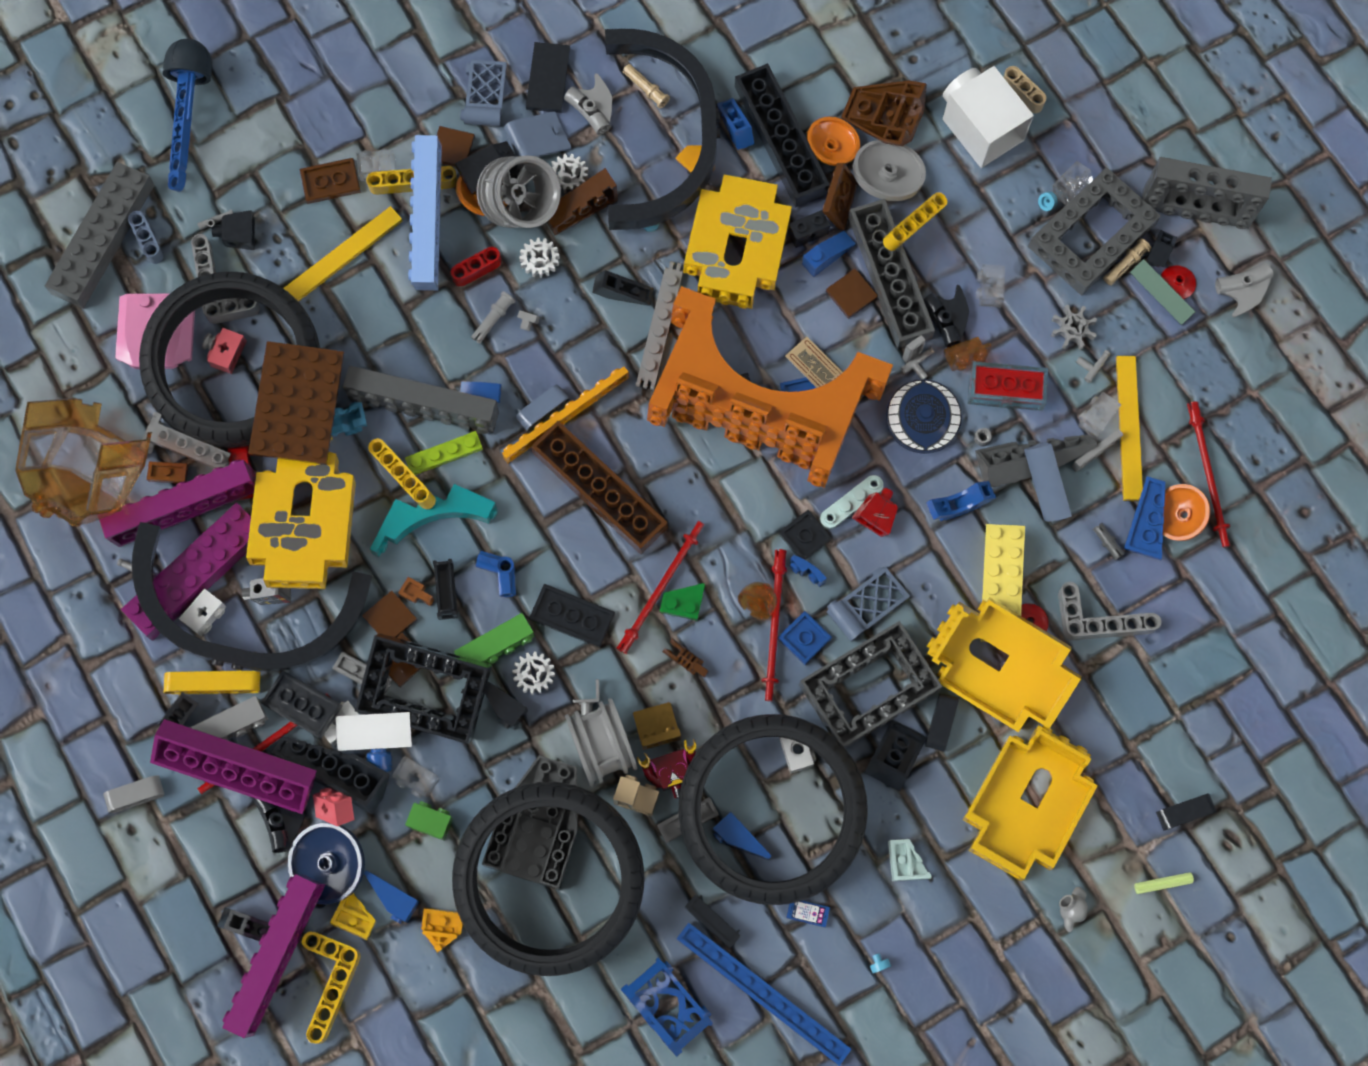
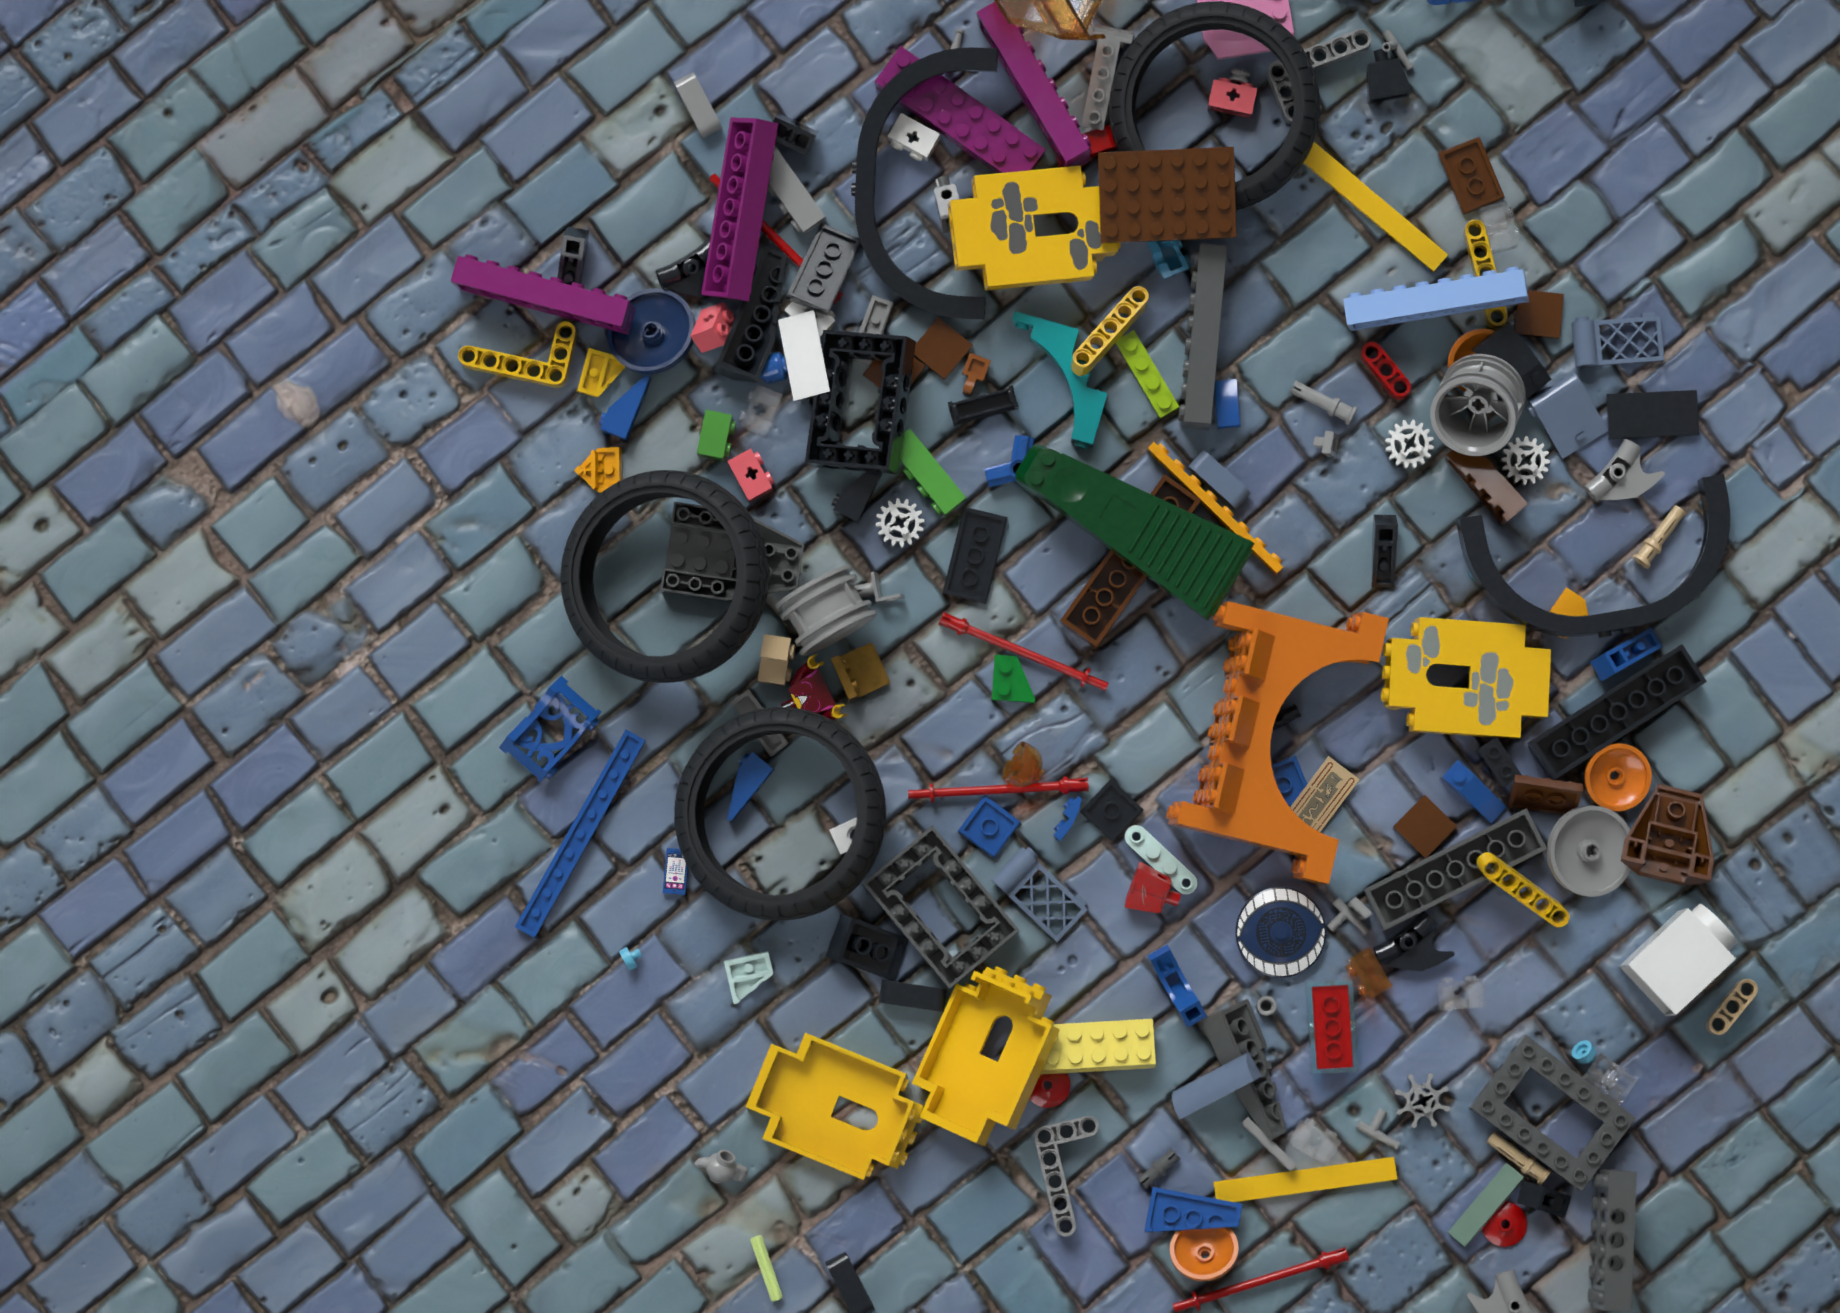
camera: 90 degrees right, 10 degrees up
dark orange plate [146,461,189,483] -> none
yellow beam [163,671,261,694] -> none
light grey hinge [636,261,683,390] -> none
reddish brown hinge [662,638,710,677] -> none
black container [685,895,741,949] -> none
none -> coral brick [727,449,774,503]
none -> dark green brick [1015,444,1255,621]

